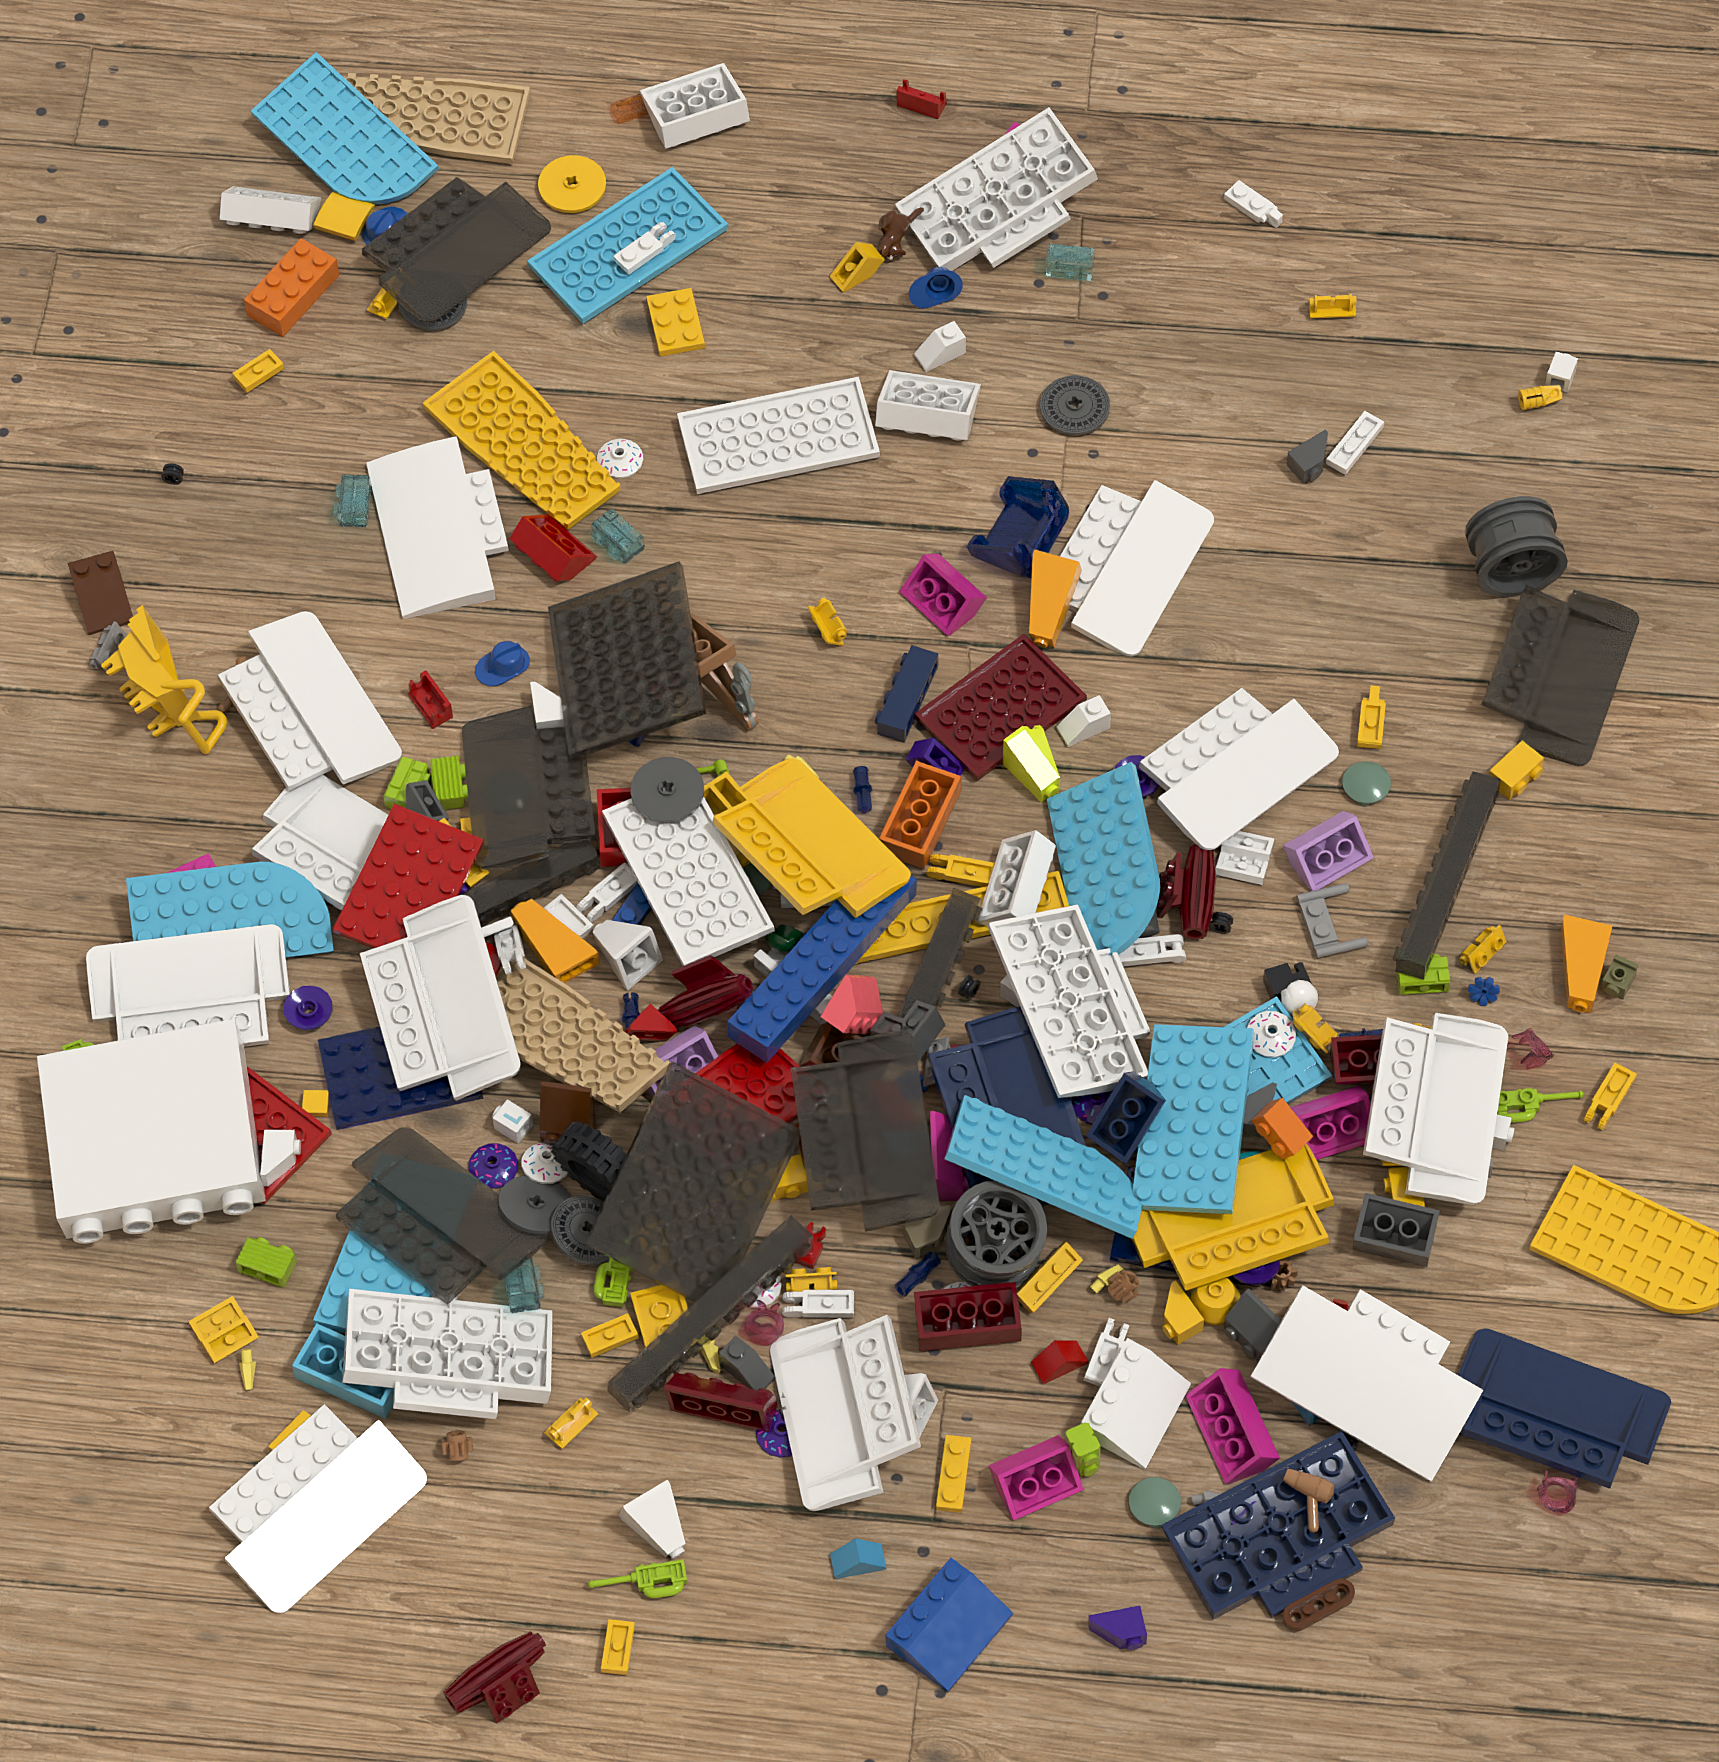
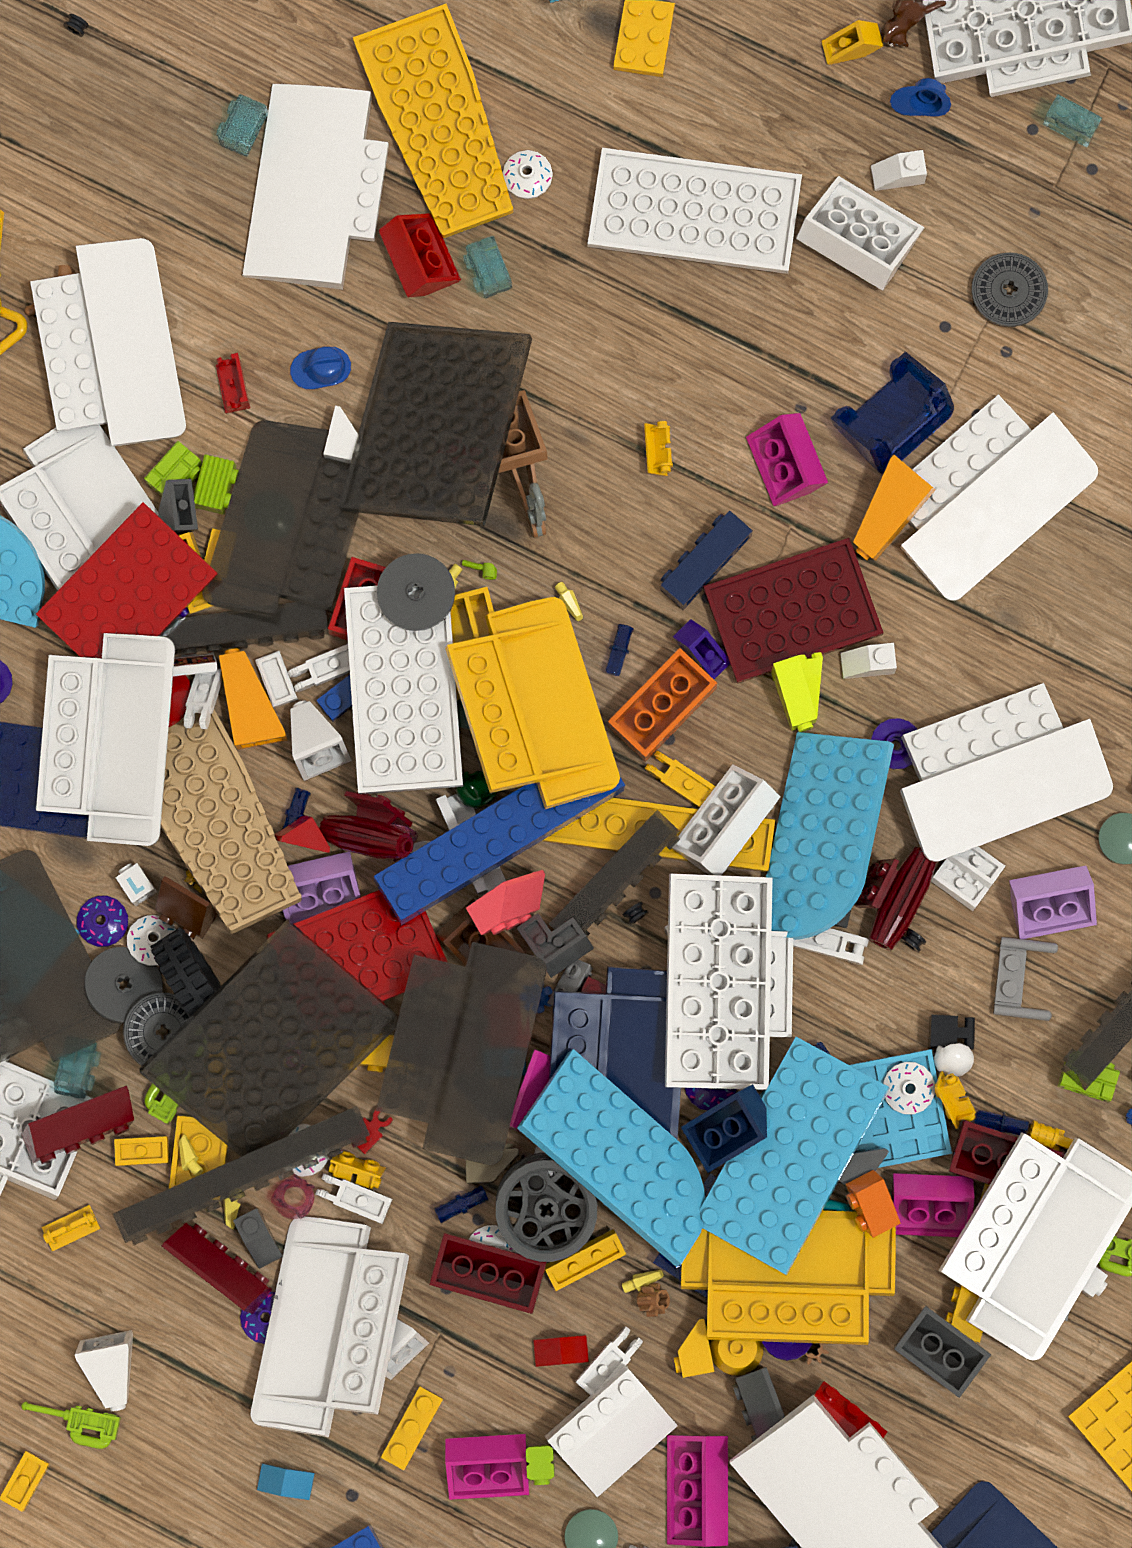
camera: 25 degrees right, 20 degrees up
none -> dark red slope [21,1085,134,1164]
none -> light yellow bar [179,1135,203,1177]

